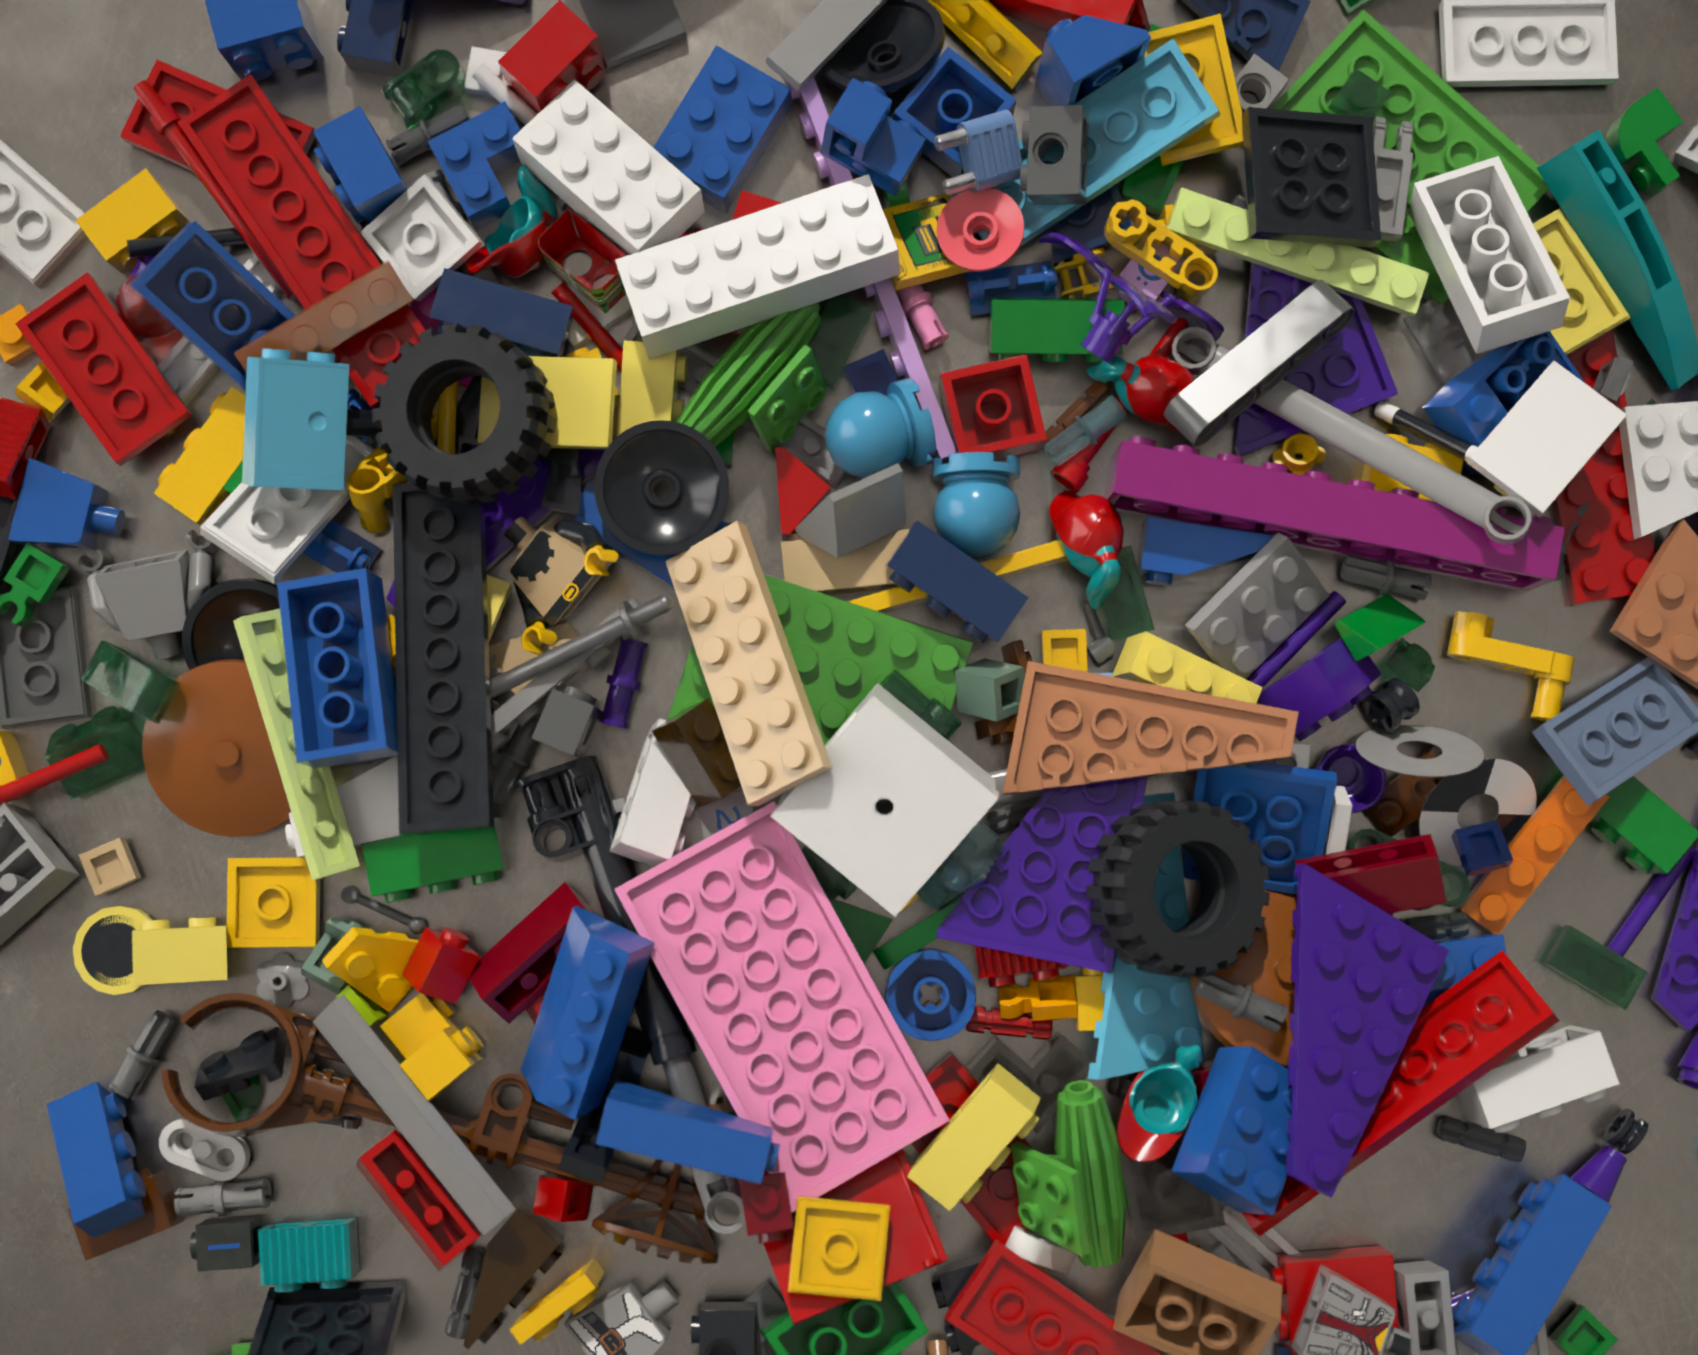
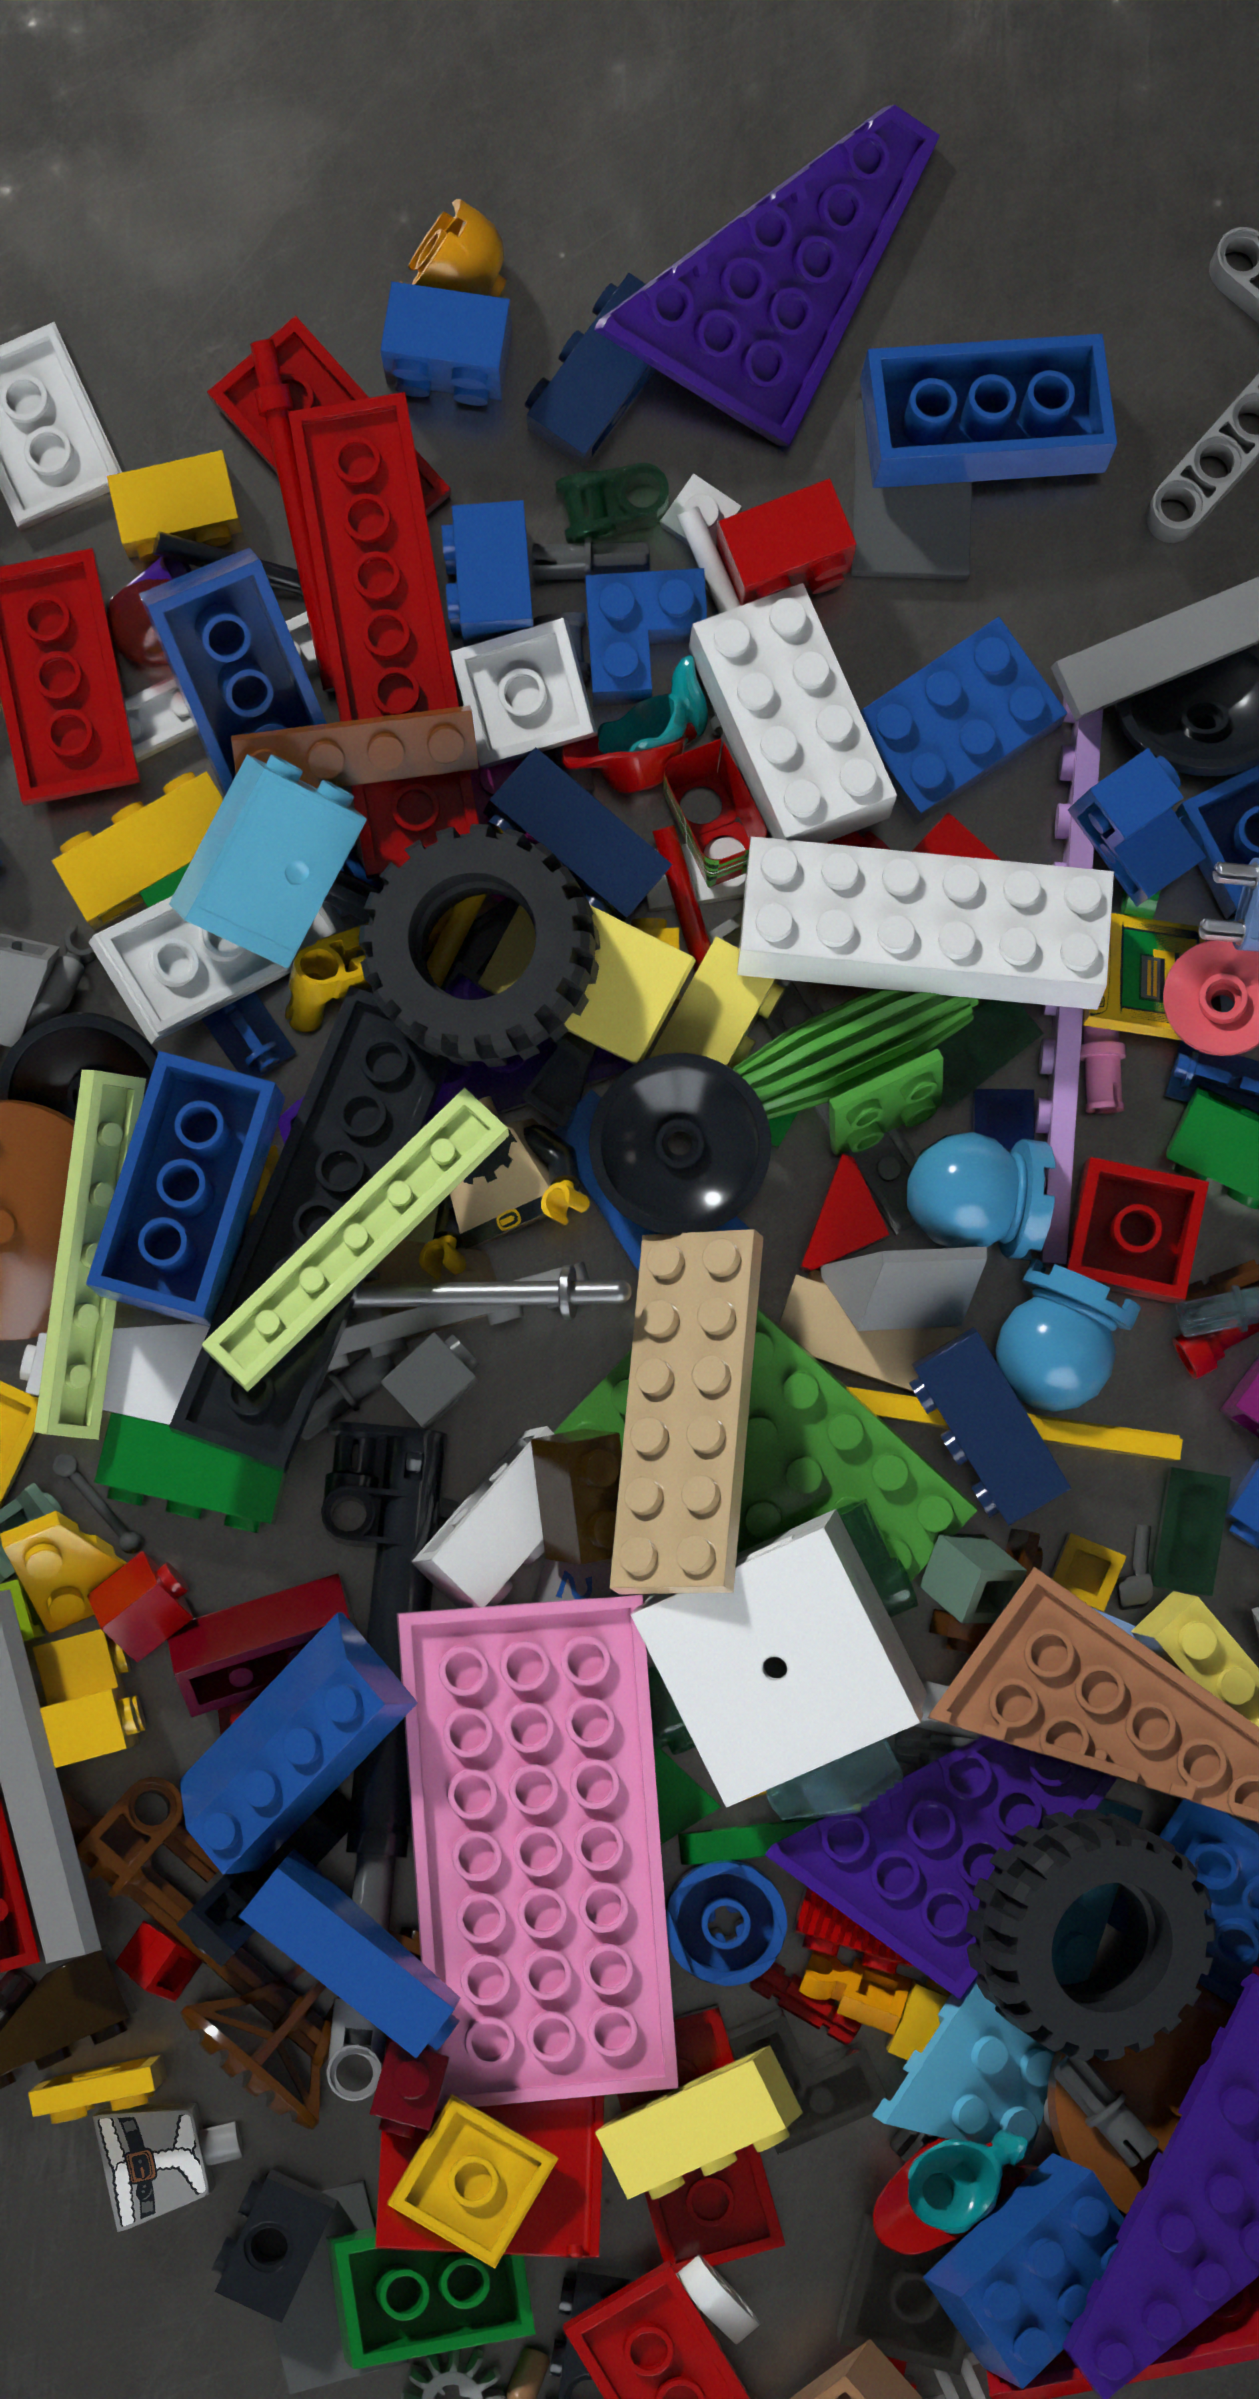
camera: 25 degrees right, 0 degrees up
dark purple pin [599,637,648,729] -> none
bright green plate [1011,1080,1126,1268] -> none
red hair [1049,491,1124,610] -> none
none -> yellowish green plate [202,1087,509,1392]

